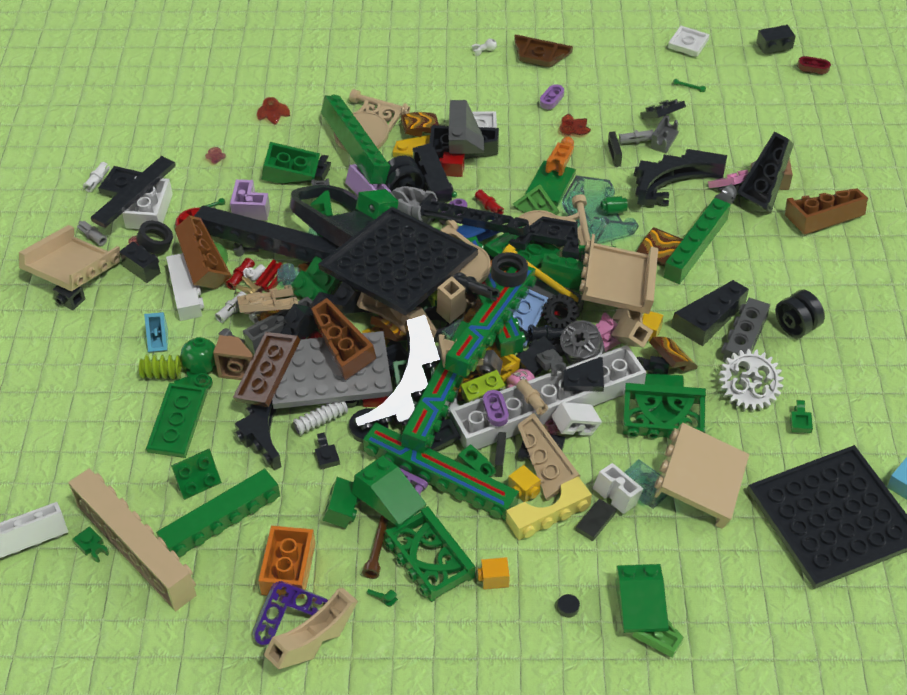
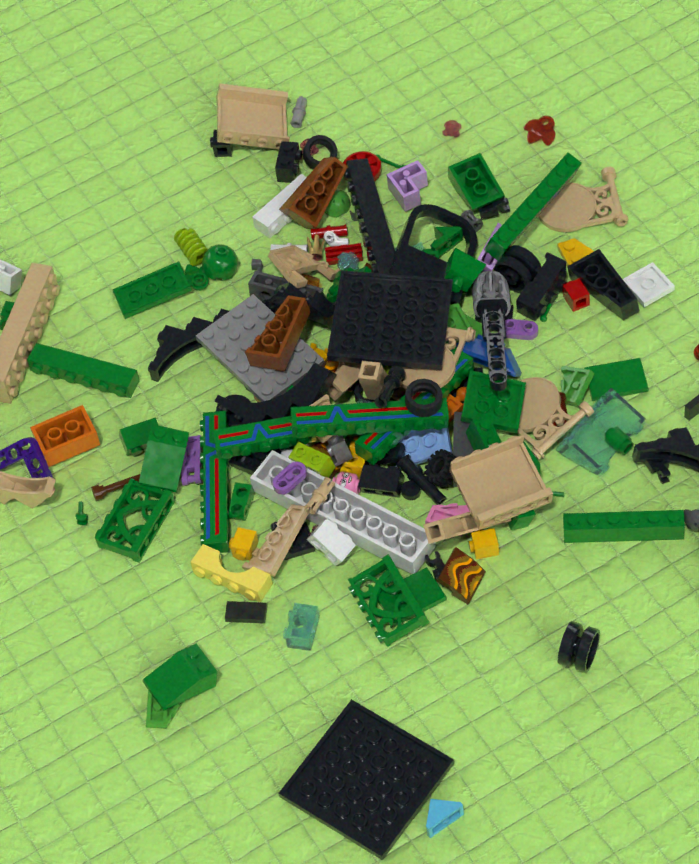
camera: 65 degrees right, 5 degrees up
white pin [83,162,110,192] -> none
black tile [90,156,176,228] -> none
black plate [98,166,142,196] -> none
white brick [122,177,173,229] -> none
medium azure slope [144,312,168,352] -> none
green hinge [171,448,222,500] -> none
medium nougat slope [213,335,253,380] -> none
reddish brown plate [233,332,301,407] -> none
white piece [293,401,348,435] -> none
black plate [315,432,340,470] -> none
slope [401,112,439,137] -> none
dark grey wedge [449,100,484,154] -> none
red pin [474,189,504,214] -> none
light orange brick [477,557,510,590] -> none
pearl dark grey tile [495,432,506,477] -> none
yellow piece [502,244,579,302] -> none
black wing [509,216,579,260] -> none
dark grey plate [536,349,566,377] -> none
orange plate [546,137,574,176] -> none
black tile [557,594,580,617] -> none
flat silver wheel [560,320,605,365] -> none
black wing [563,357,604,392] -> none
white brick [593,463,643,514] -> none
slope [636,227,683,267] -> none
tan panel [654,423,749,529] -> none
black wedge [672,280,749,347] -> none
white gear [718,349,784,412] -> none
dark grey brick [721,297,771,369] -> none
green plate [790,400,813,433] -> none

